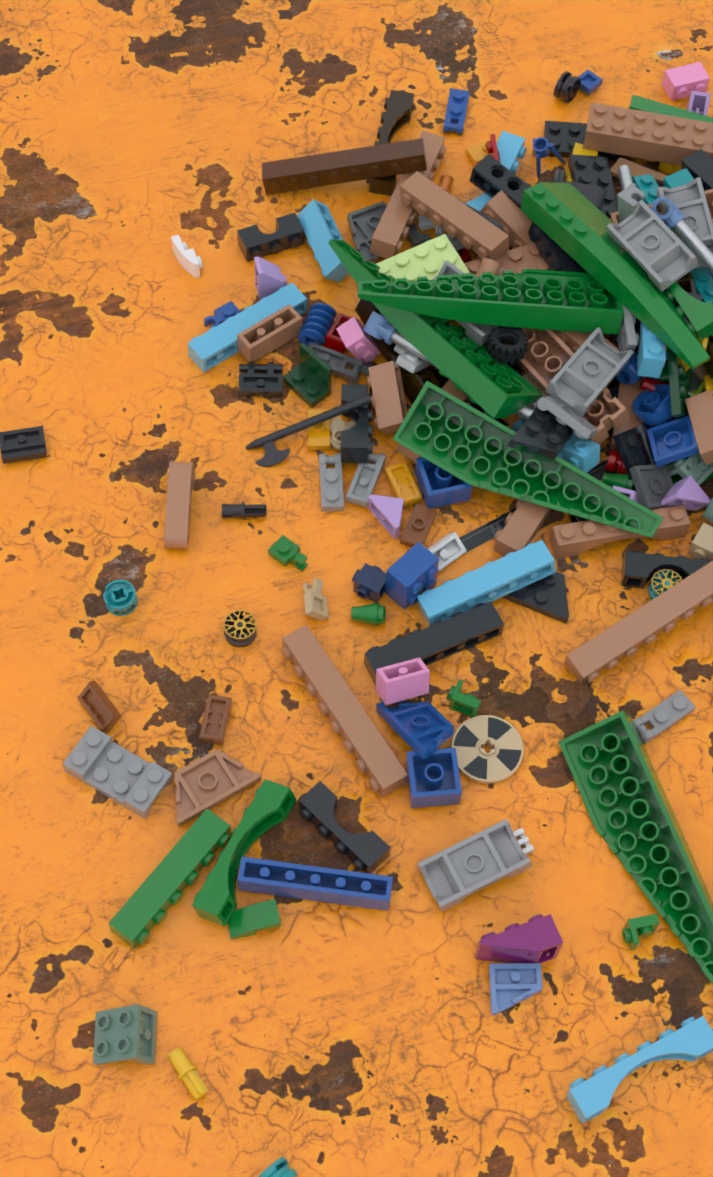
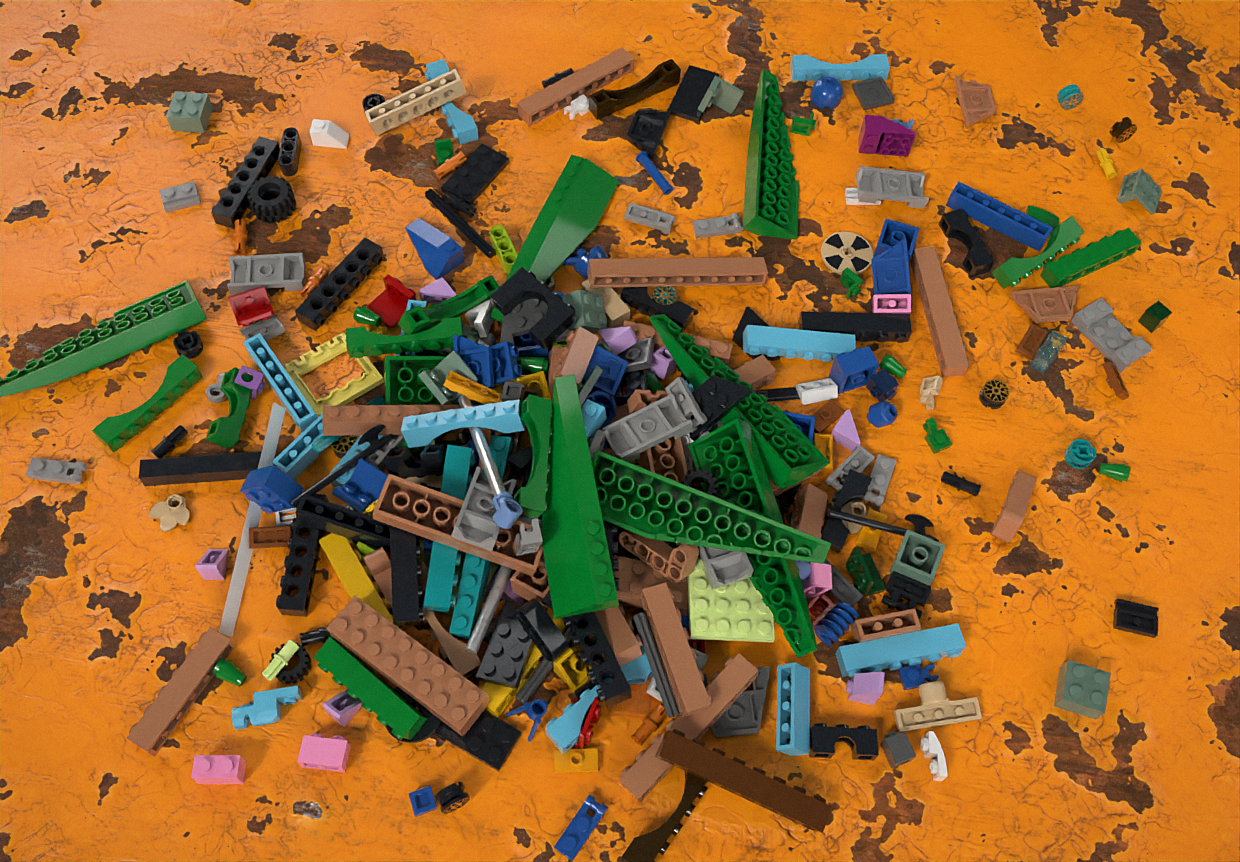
camera: 155 degrees left, 0 degrees up
light grey piece [606,200,698,292] -> none
none -> blue cylinder [810,76,843,109]
none -> dark grey plate [851,77,895,110]
none -> blue head [867,401,897,428]
none -> dark grey brick [880,731,916,769]
none -> sand green brick [889,529,946,585]
none -> tan plate [893,681,982,732]
none -> nougat wing [954,75,996,127]
none -> clear light blue brick [1030,331,1066,374]
none -> sand green brick [1054,660,1111,720]
none -> green cone [1099,463,1130,482]
none -> dark brown wheel [1109,117,1137,143]
none -> dark green brick [1138,300,1172,333]

